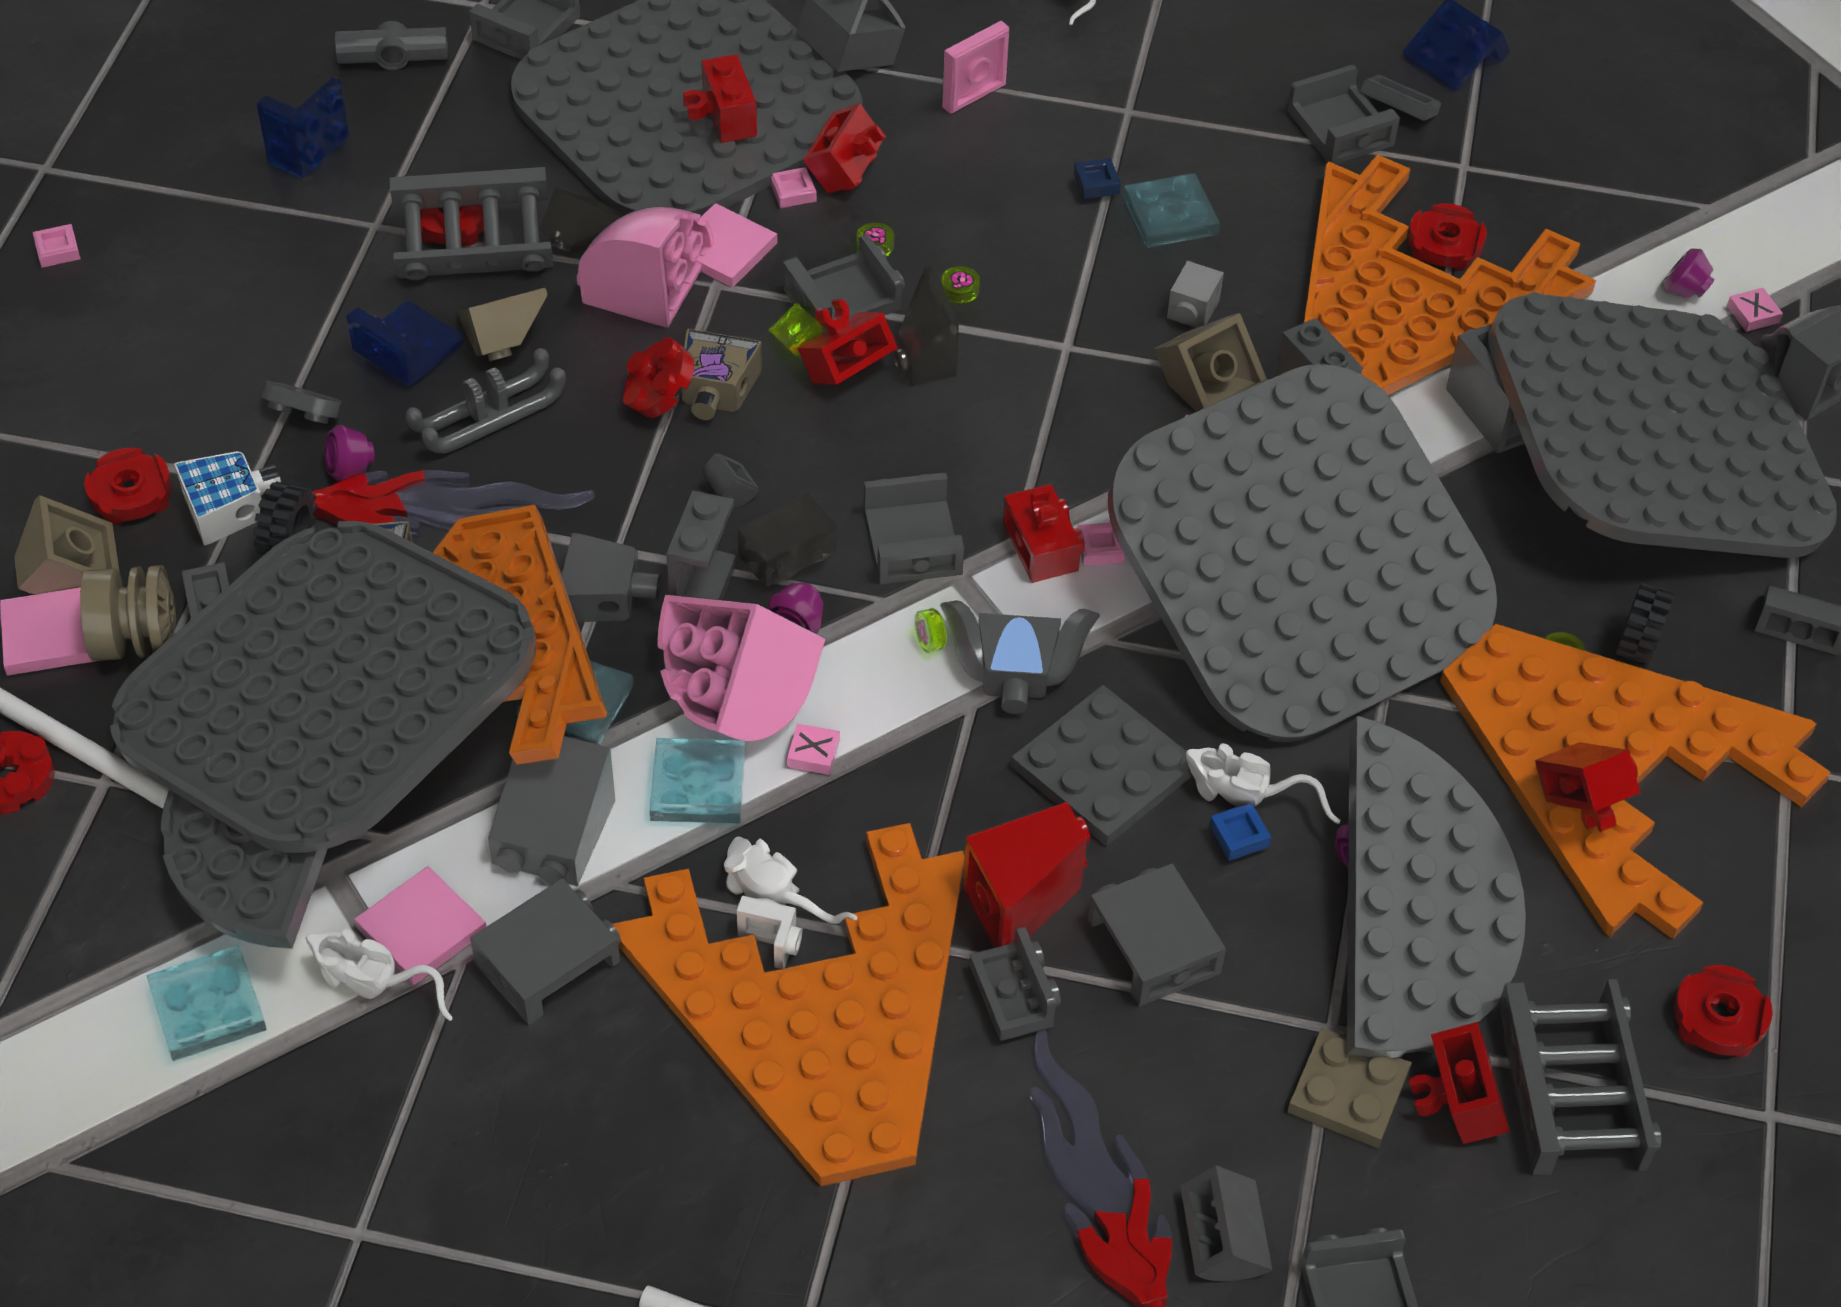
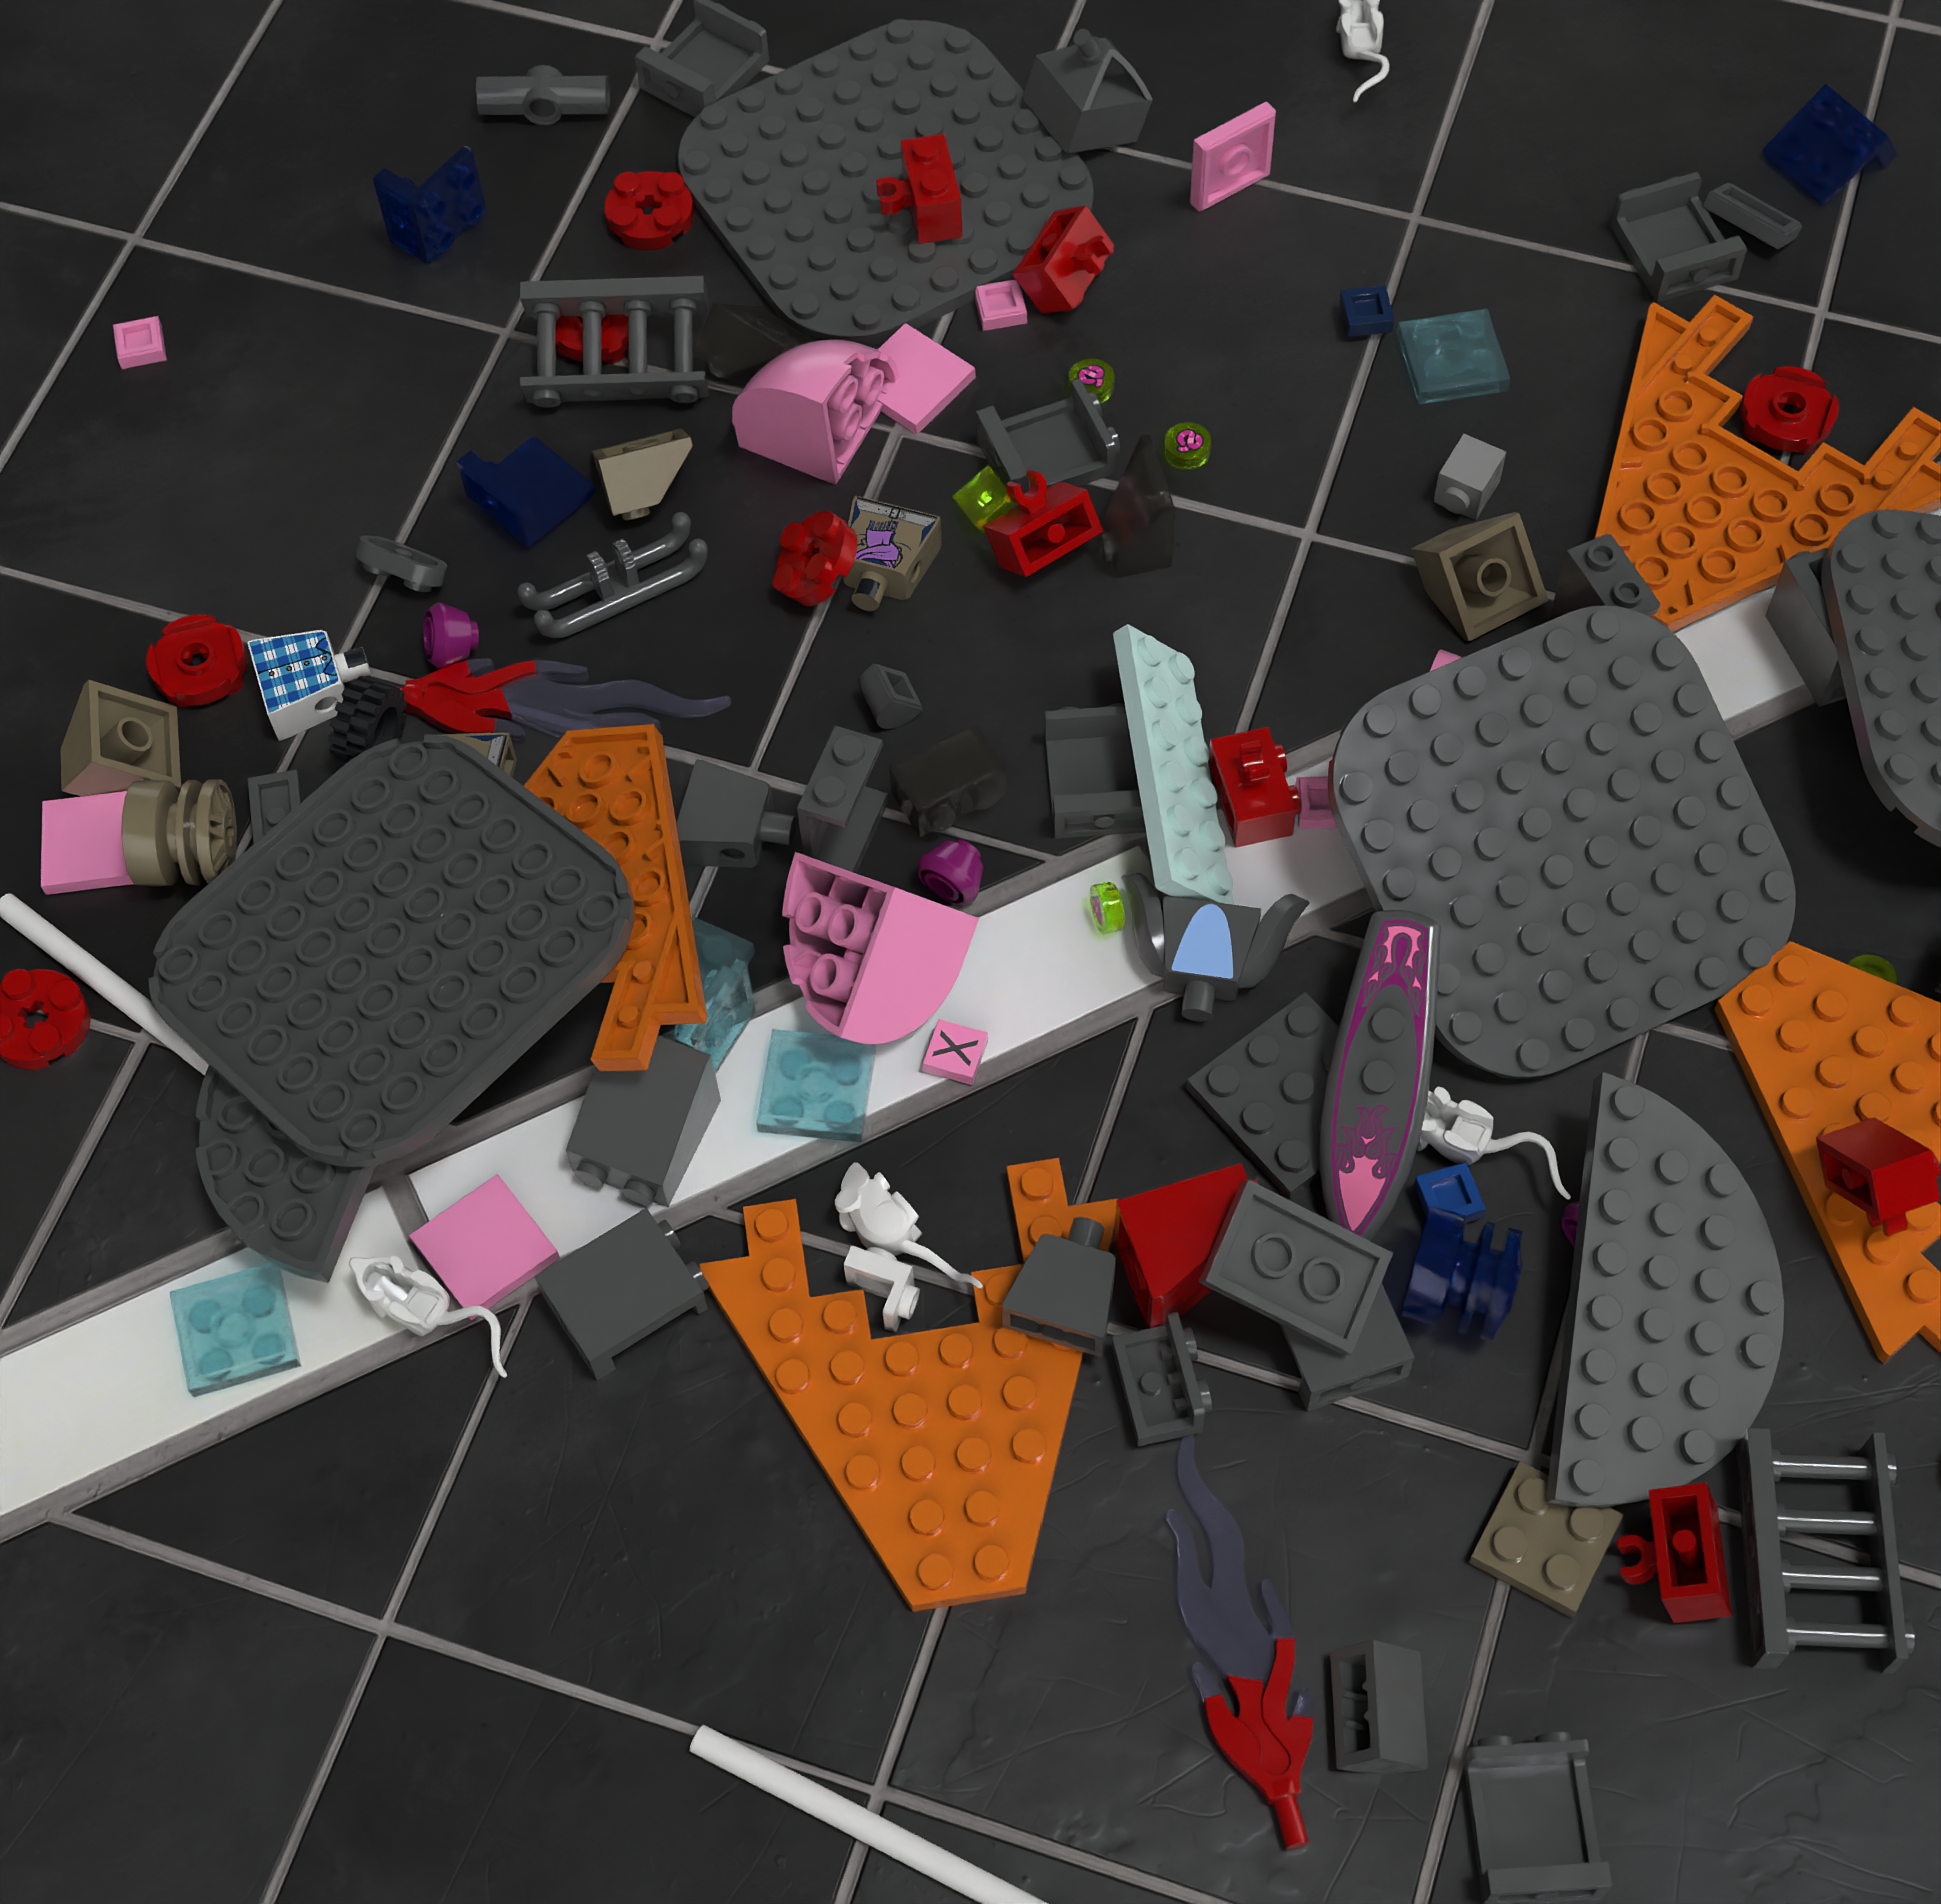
camera: 10 degrees right, 10 degrees up
none -> red plate [604,171,694,251]
none -> clear light blue plate [674,955,756,1075]
none -> dark grey torso [1002,1217,1116,1358]
none -> light aqua plate [1113,624,1234,905]
none -> dark grey plate [1198,1179,1393,1355]
none -> dark grey piece [1319,910,1441,1241]
none -> clear blue wheel [1401,1206,1523,1341]

